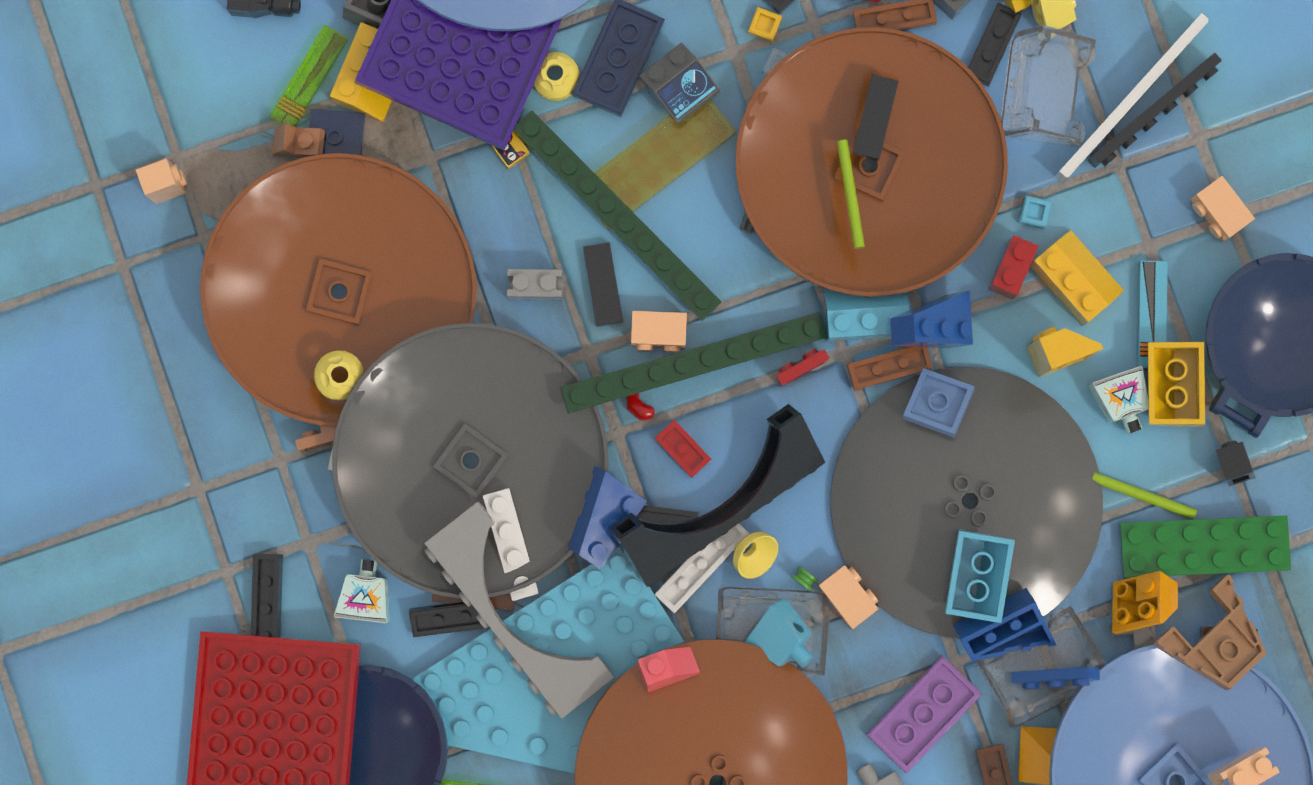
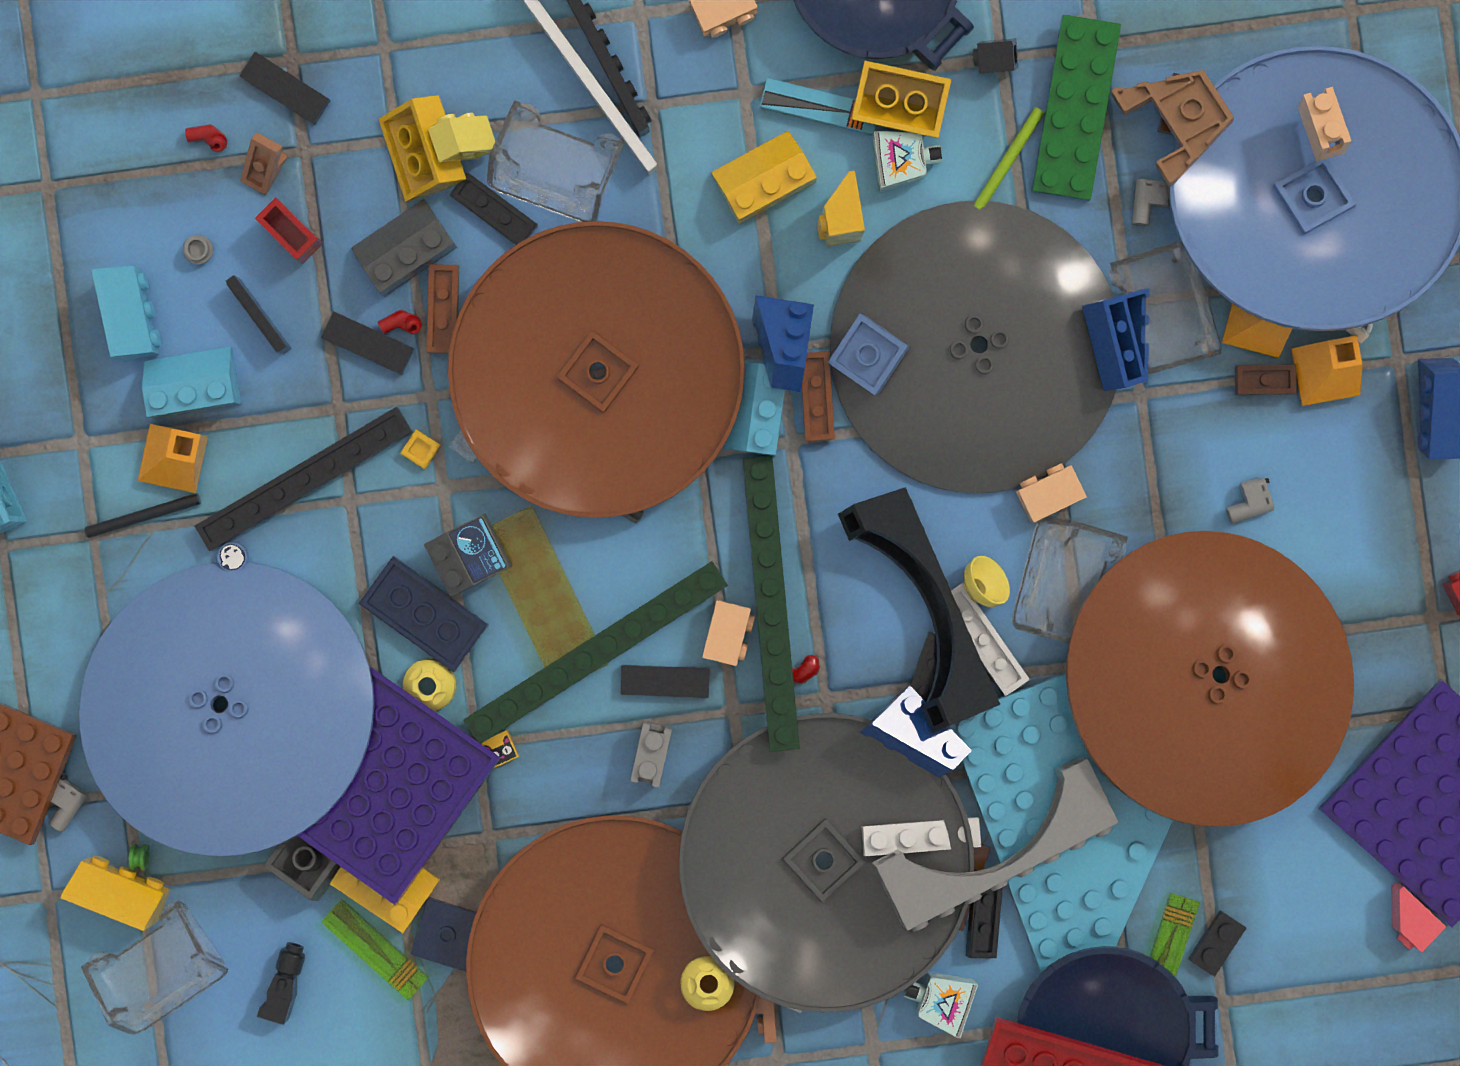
camera: 80 degrees left, 5 degrees up
nougat slope [272,124,325,157] -> none
coral slope [638,647,700,693] -> none
red plate [655,419,712,478] -> none
medium azure torso [745,599,814,668] -> none
red plate [776,348,830,387] -> none
bright green bush [791,566,819,592] -> none
lime bar [837,140,865,249] -> none
black tile [852,74,899,161] -> none
medium lavender tile [866,655,982,774] -> none
medium azure slope [945,529,1015,623] -> none
red piece [988,235,1039,299] -> none
blue plate [1011,667,1100,690] -> none
medium azure tile [1018,195,1052,229] -> none
light orange slope [1112,571,1178,634] -> none

